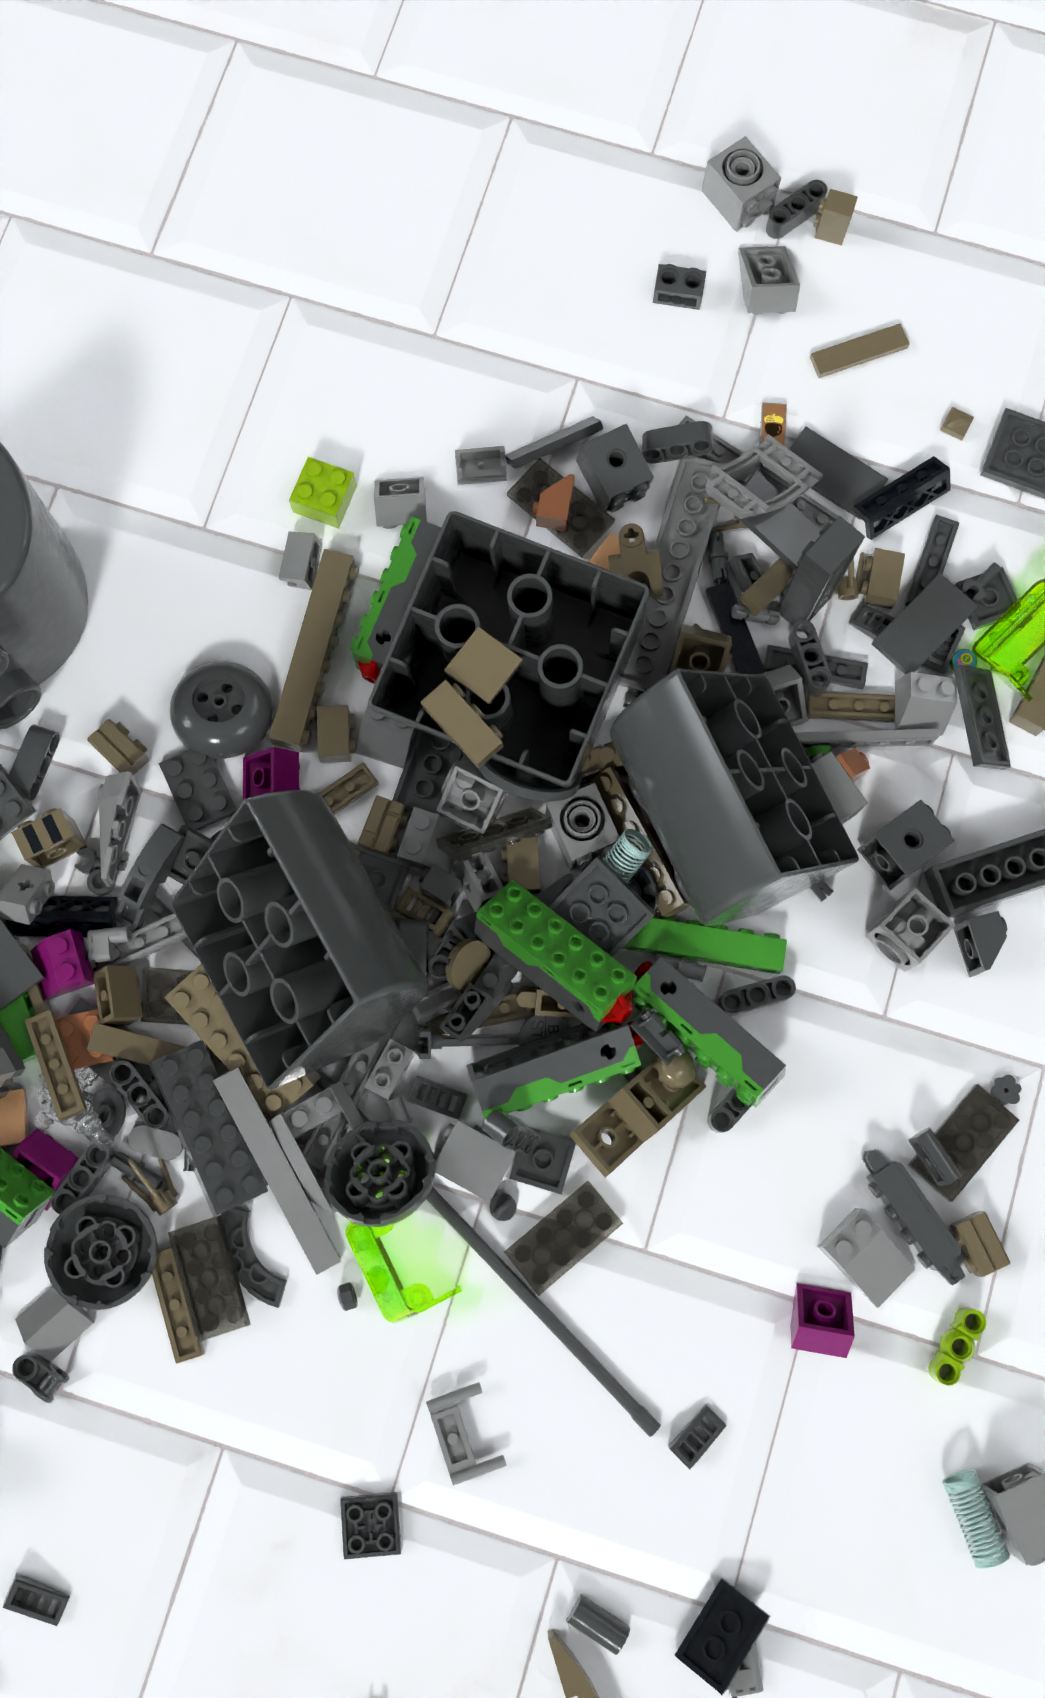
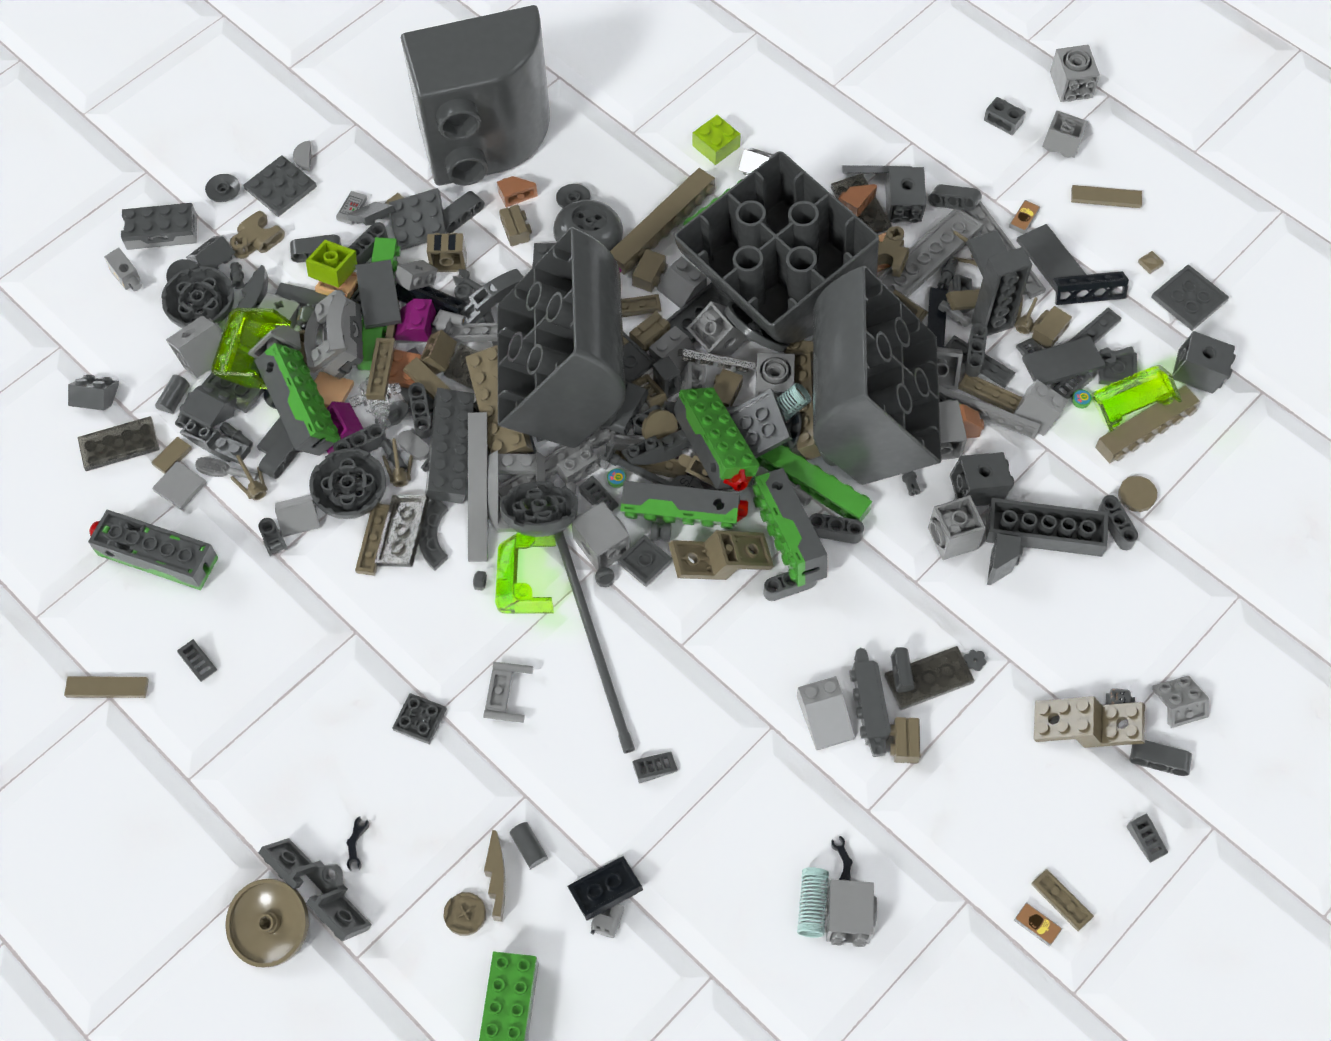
camera: 30 degrees right, 15 degrees down
light grey wedge [98,771,142,888] -> none
light grey hinge [278,531,322,590] -> none
dark tan brick [420,680,504,769] -> none
dark tan tile [444,627,523,705] -> none
light grey hinge [455,446,507,485] -> none
dark grey beam [482,1110,540,1155] -> none
clear smoke plate [504,1180,623,1296] -> none
dark grey hinge [630,1008,686,1066] -> none
dark tan hair [652,1050,696,1089] -> none
light grey wedge [706,434,823,519] -> none
dark grey beam [766,180,828,239] -> none
magenta slope [790,1283,855,1358] -> none
dark tan brick [813,189,858,246] -> none
lime piece [928,1307,987,1386] -> none
dark grey tile [953,665,1011,770] -> none
none -> nougat slope [497,176,538,207]
none -> dark grey dish [556,184,591,208]
none -> tile [607,468,626,488]
none -> dark grey wheel [650,522,671,542]
none -> black piece [831,836,853,881]

